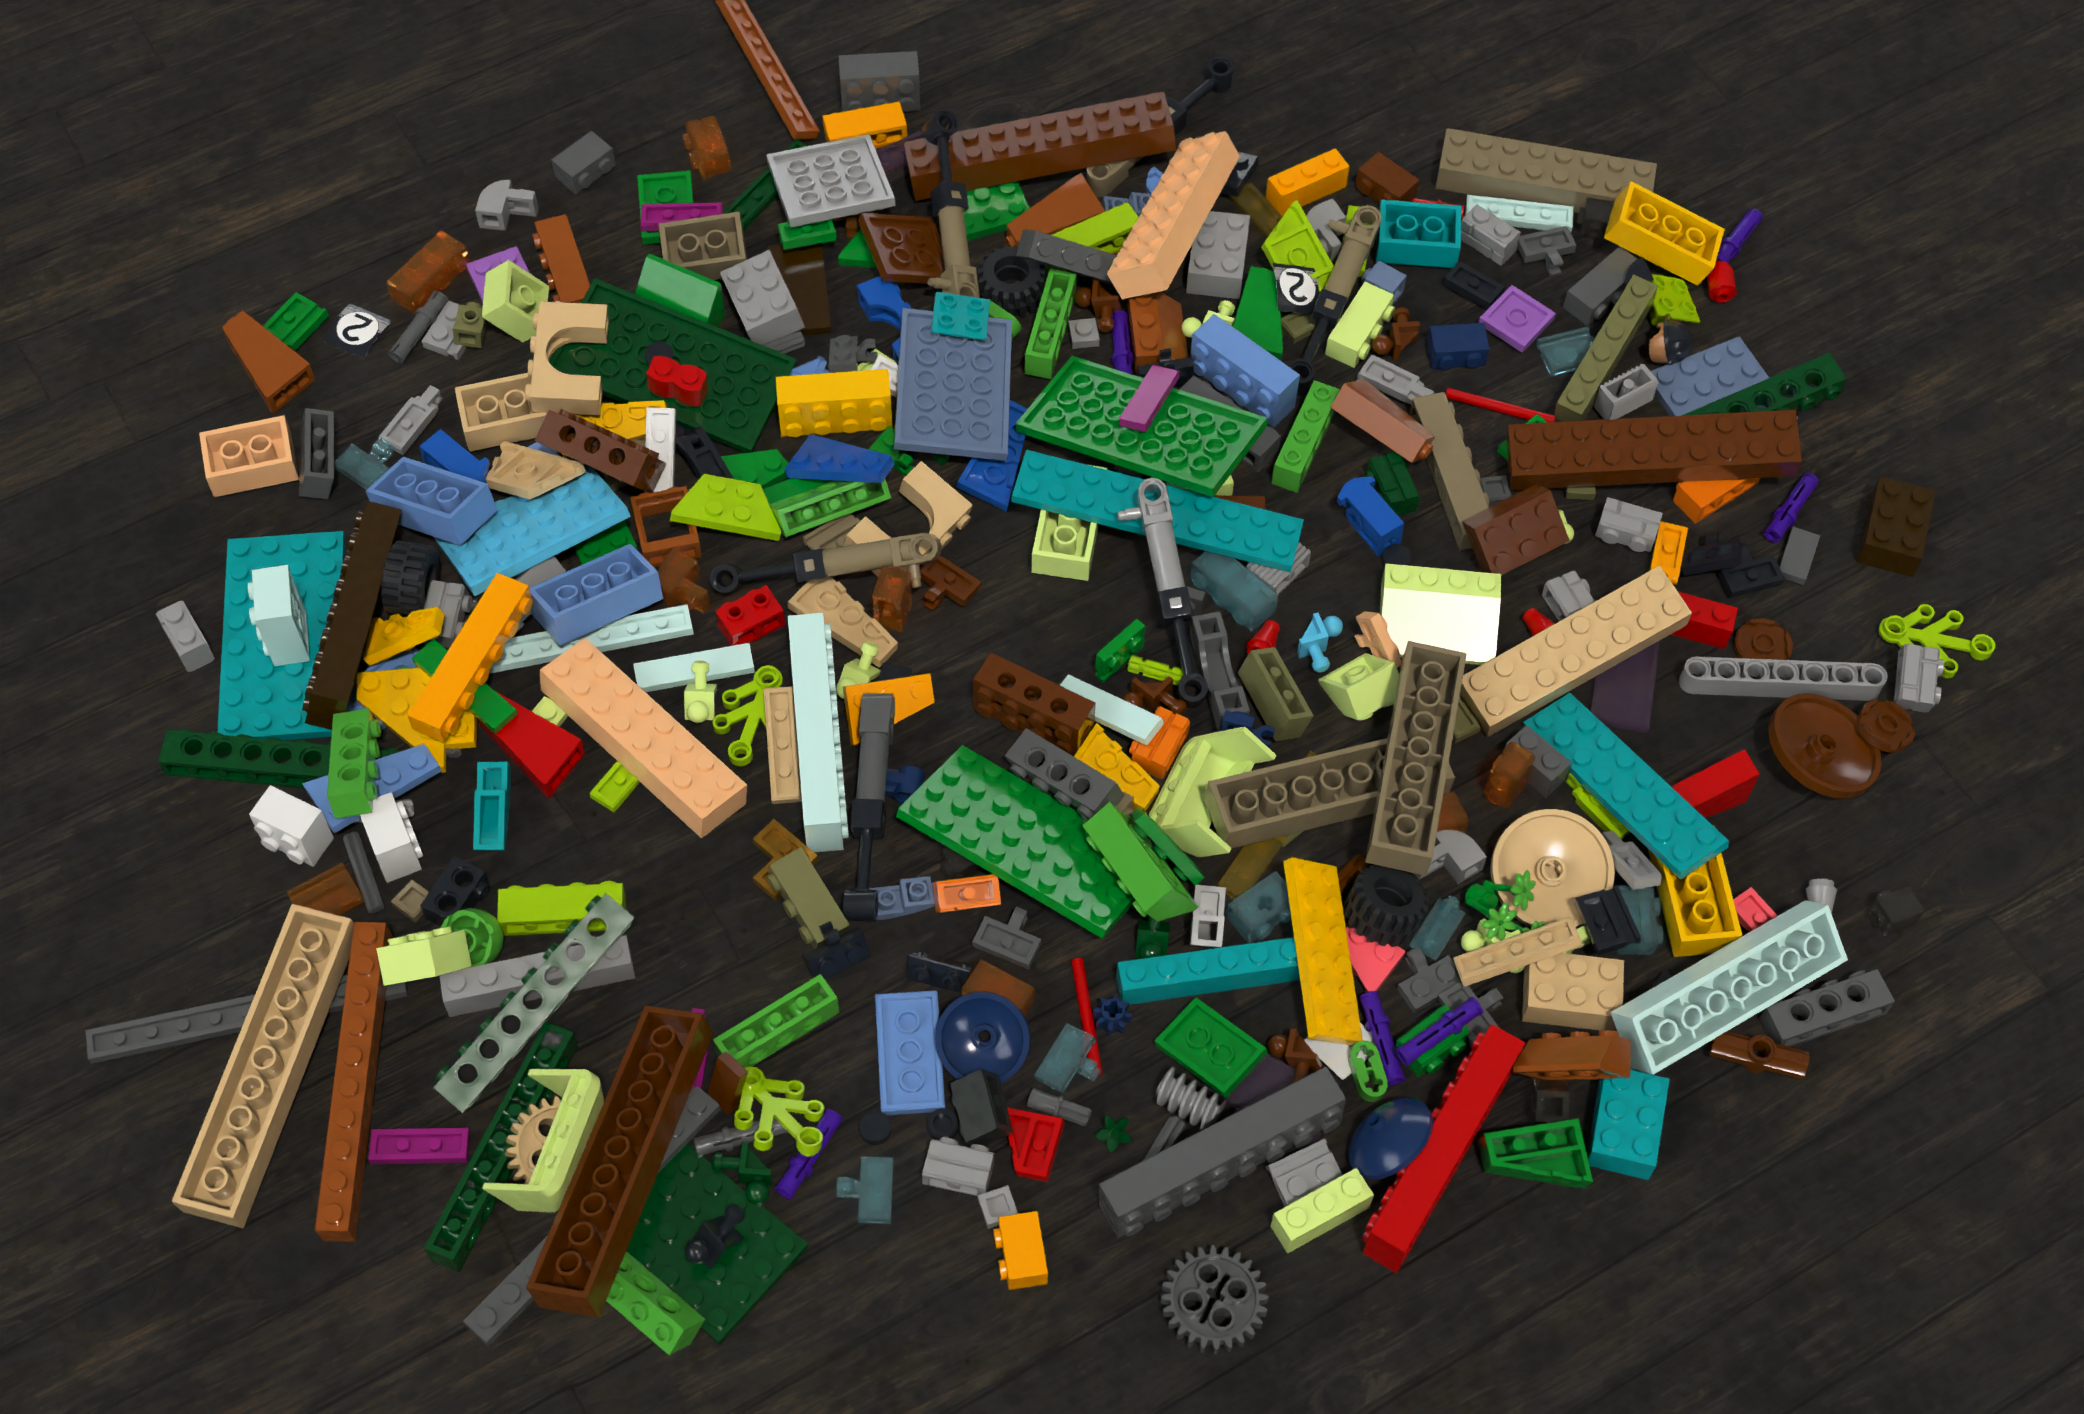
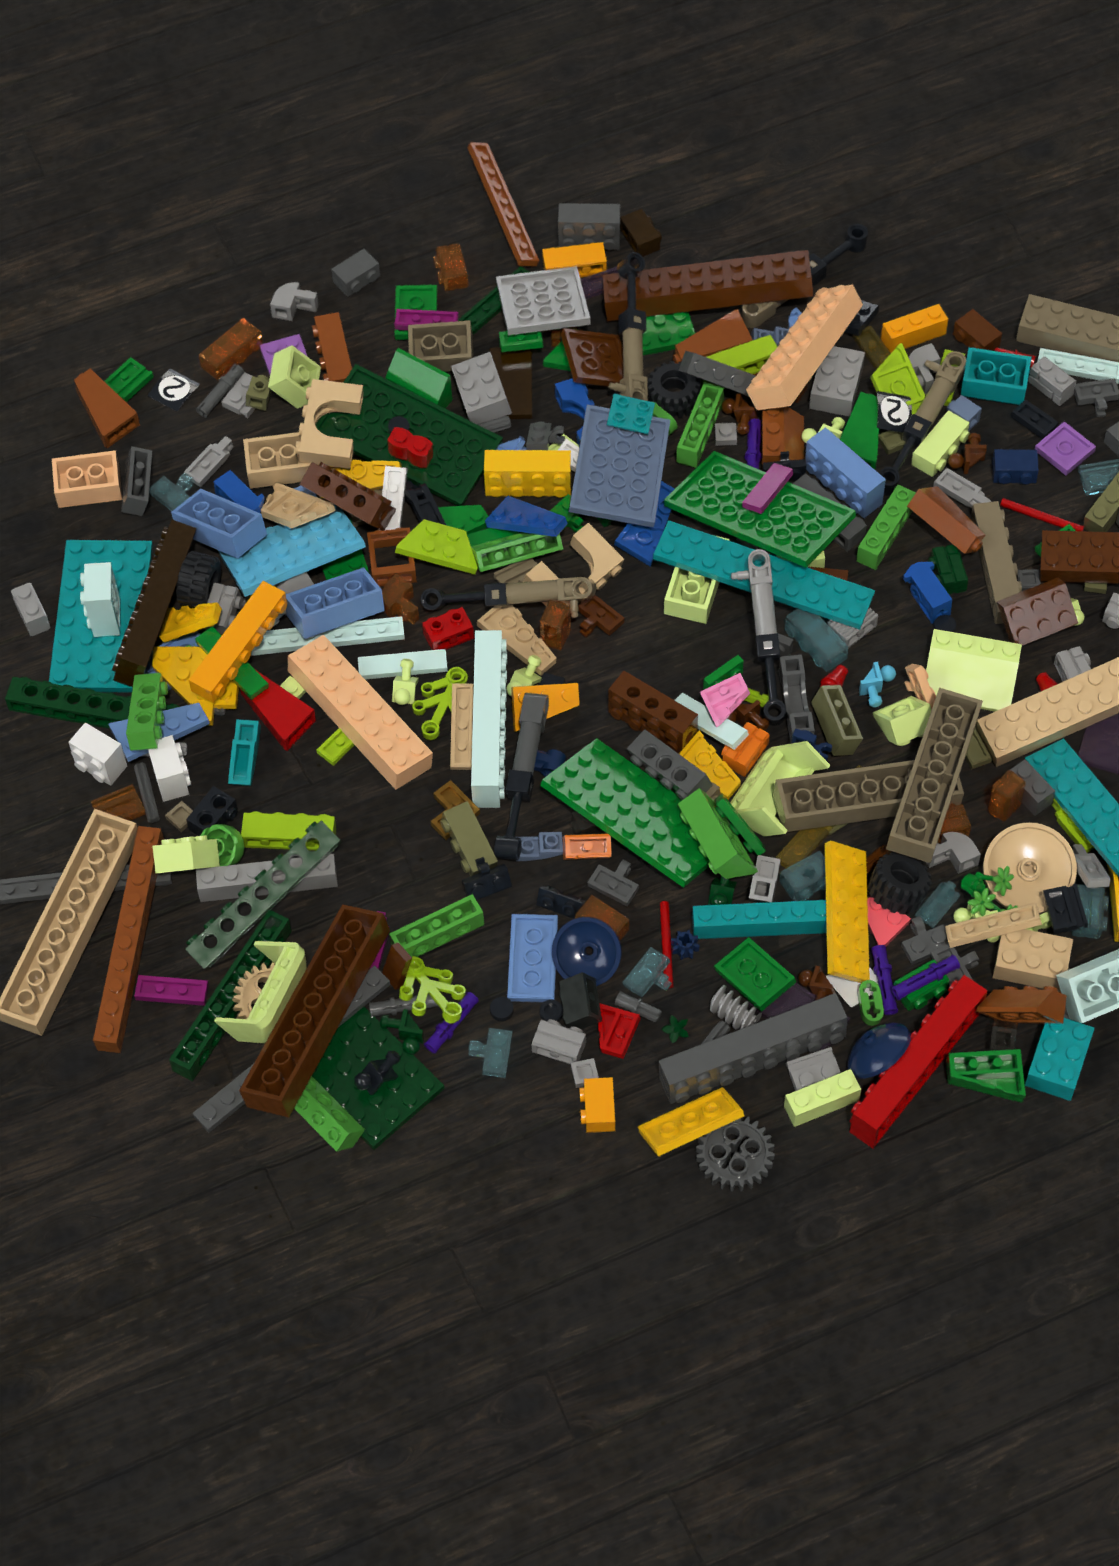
camera: 10 degrees right, 0 degrees up
none -> dark brown brick [620,209,662,257]
none -> yellow tile [638,1087,744,1156]
none -> bright pink wing [700,673,750,727]

